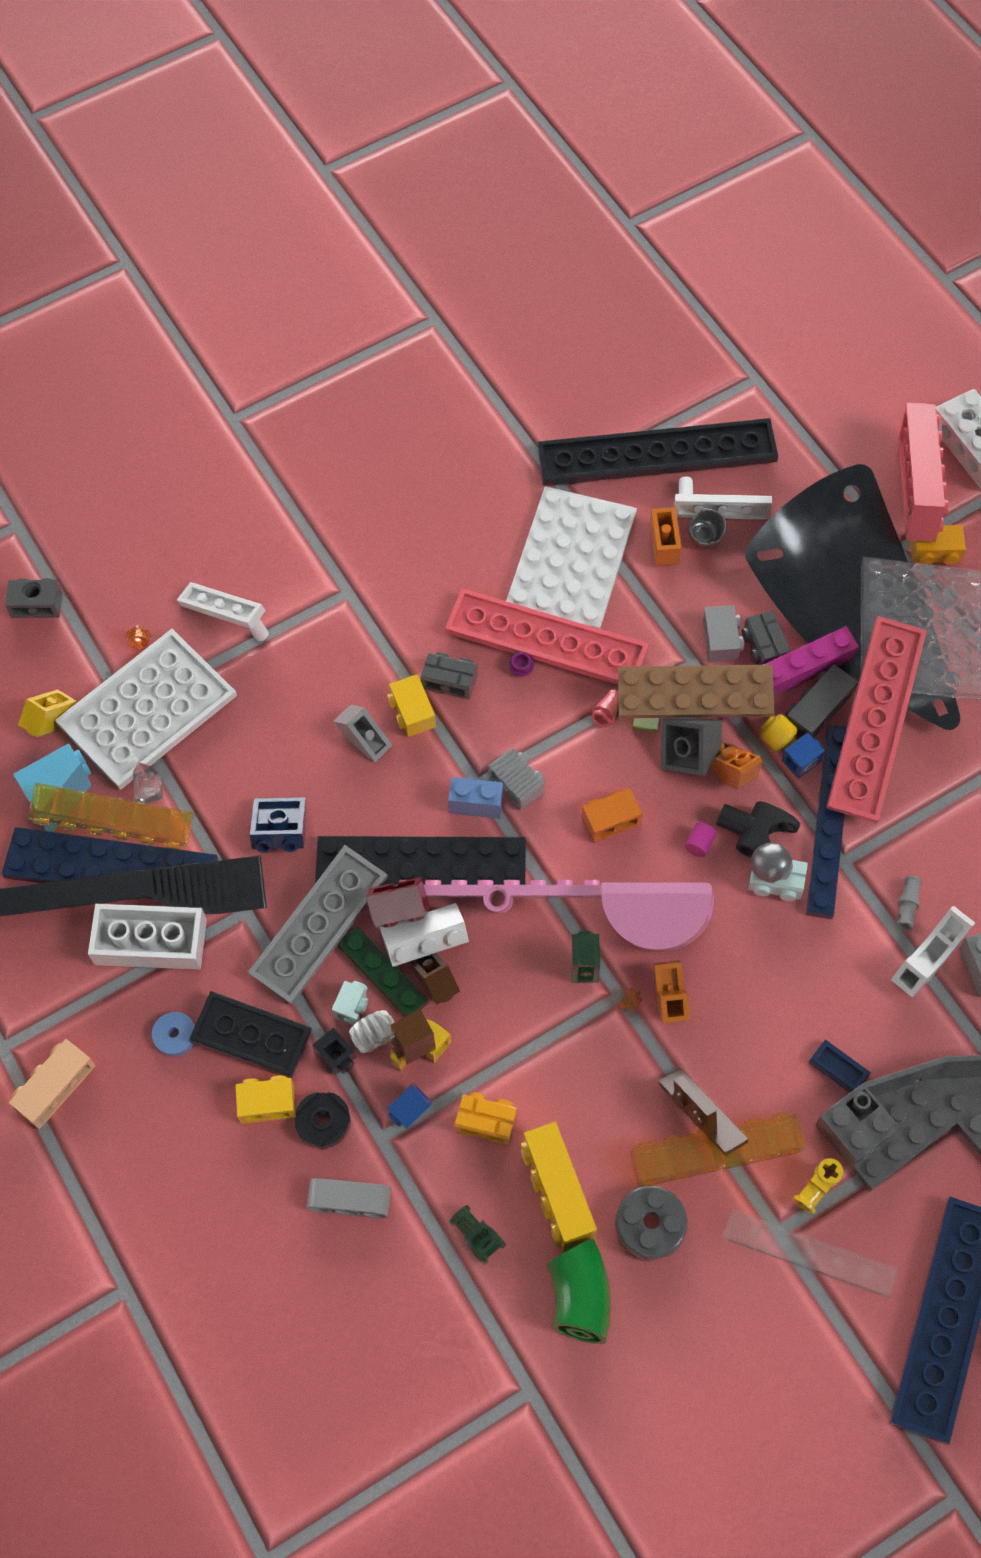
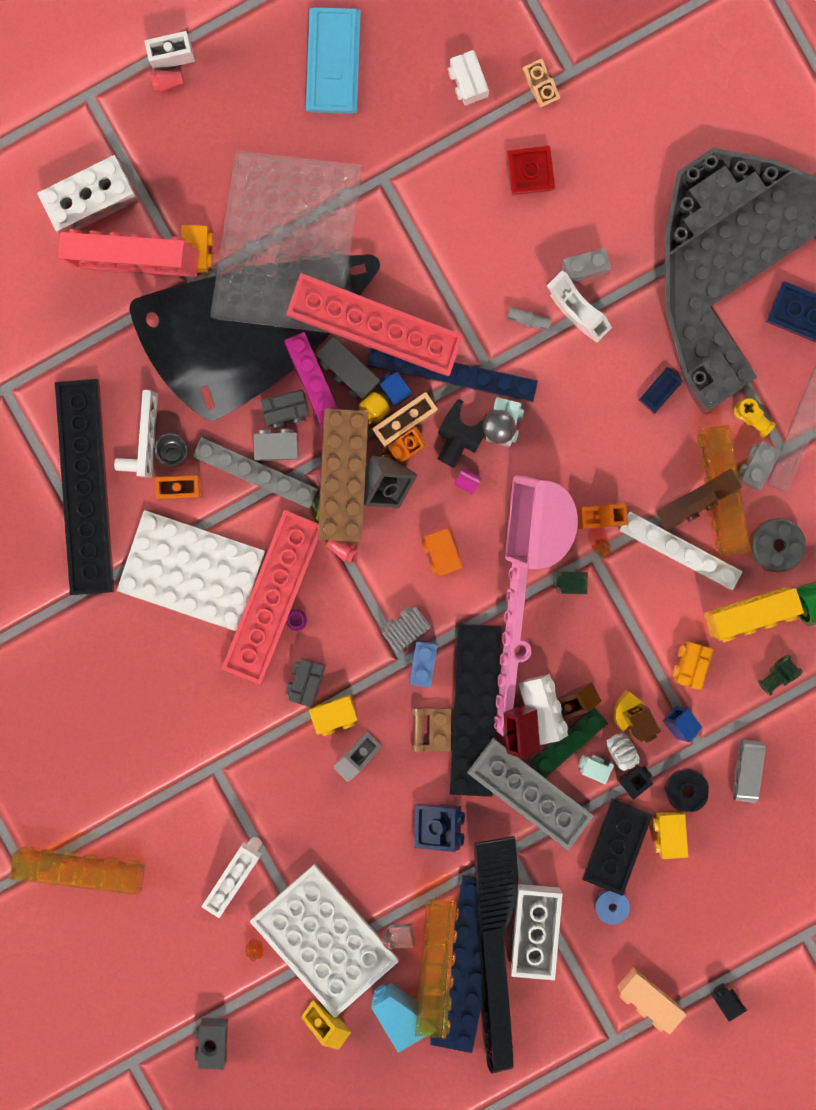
camera: 90 degrees left, 25 degrees up
none -> clear yellow brick [10,847,145,895]
none -> light grey plate [193,437,318,509]
none -> light nougat brick [372,392,438,448]
none -> medium nougat plate [412,708,451,752]
none -> white plate [618,511,743,590]
none -> black brick [710,983,747,1022]
none -> light grey brick [737,442,781,491]

